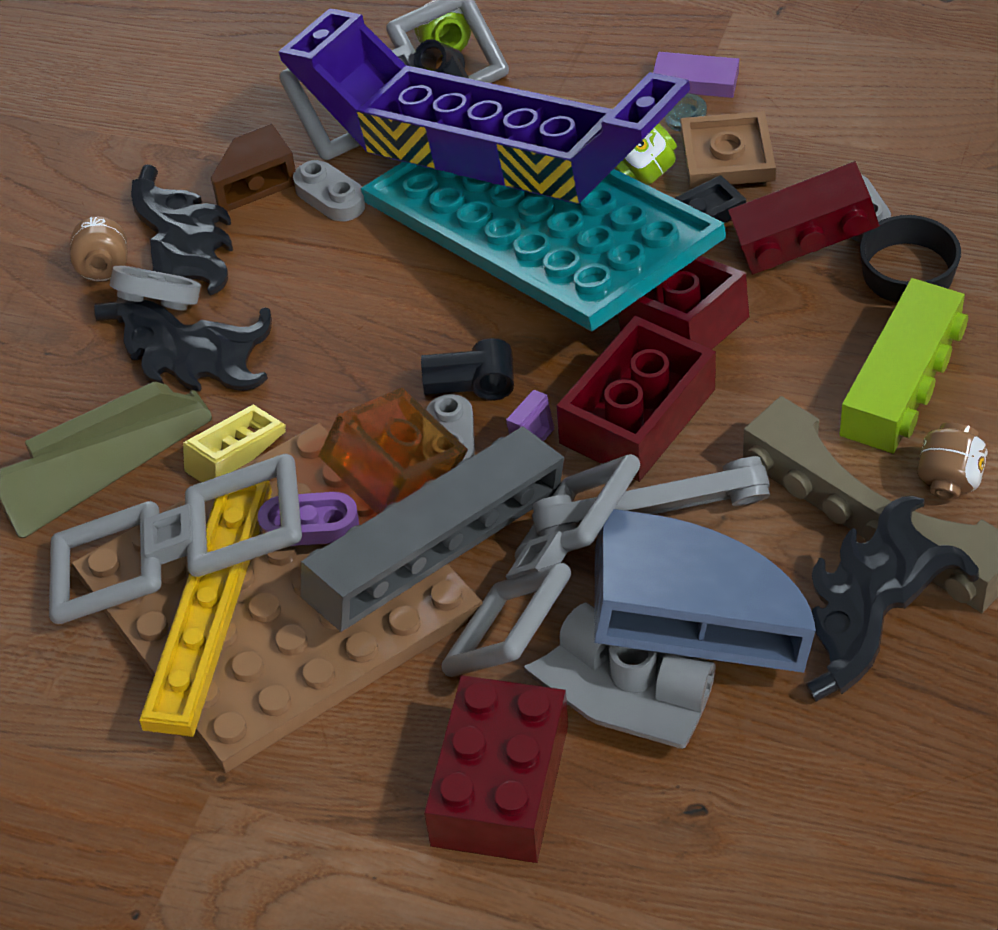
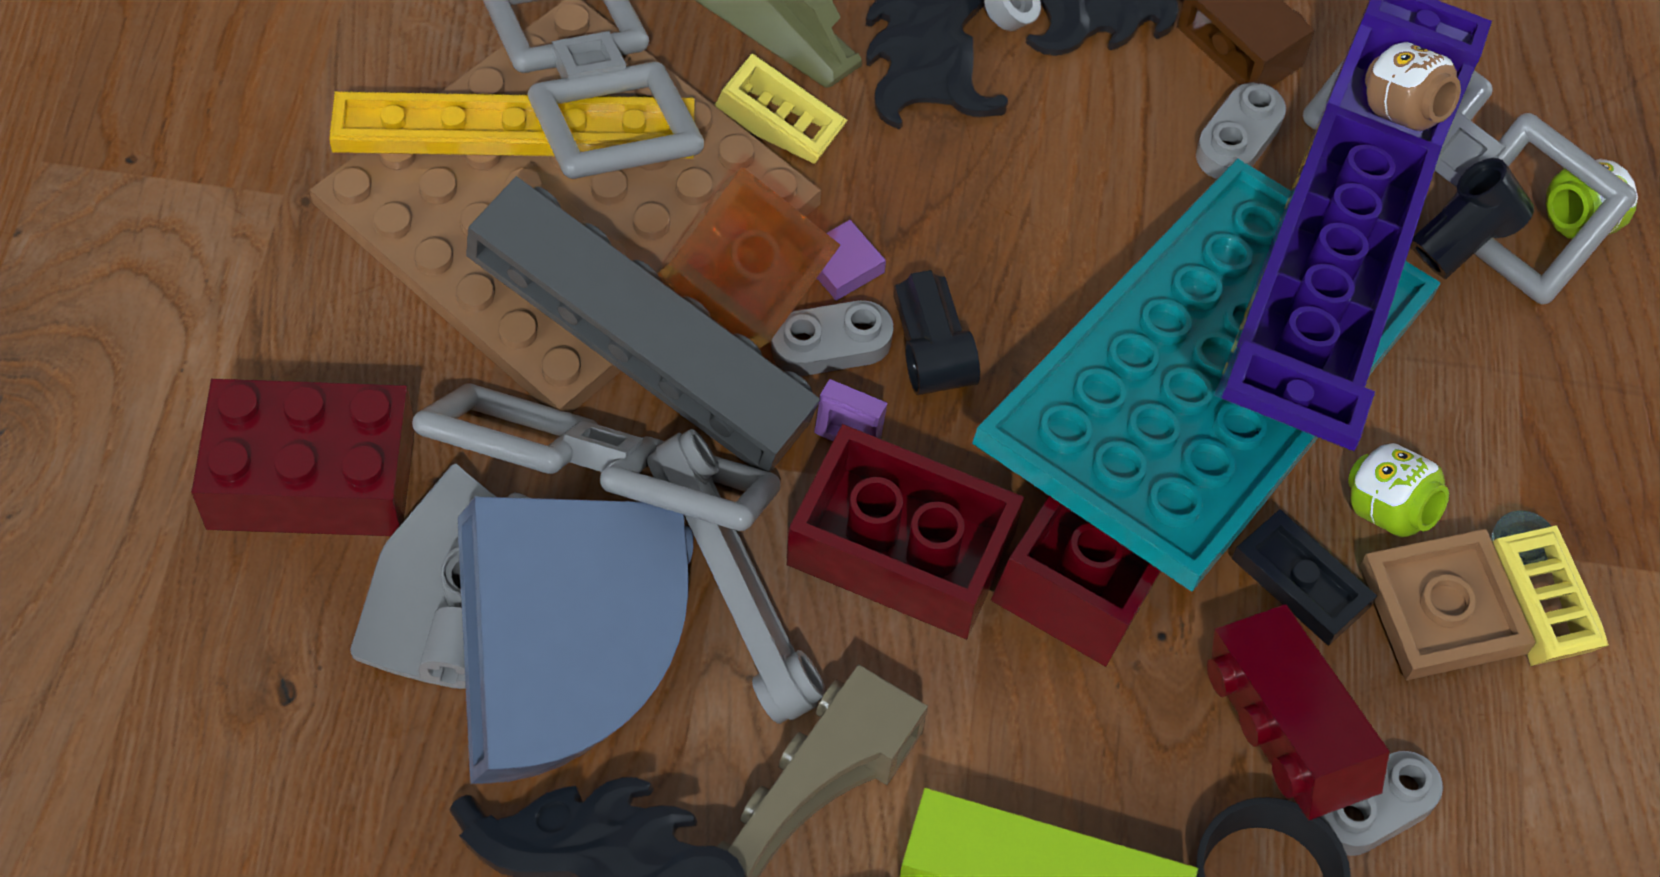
camera: 70 degrees right, 10 degrees up
medium lavender plate [258,492,359,546] -> none
medium lavender tile [653,52,739,98] -> none
none -> medium nougat head [1365,42,1461,131]
none -> light yellow slope [1493,525,1609,666]

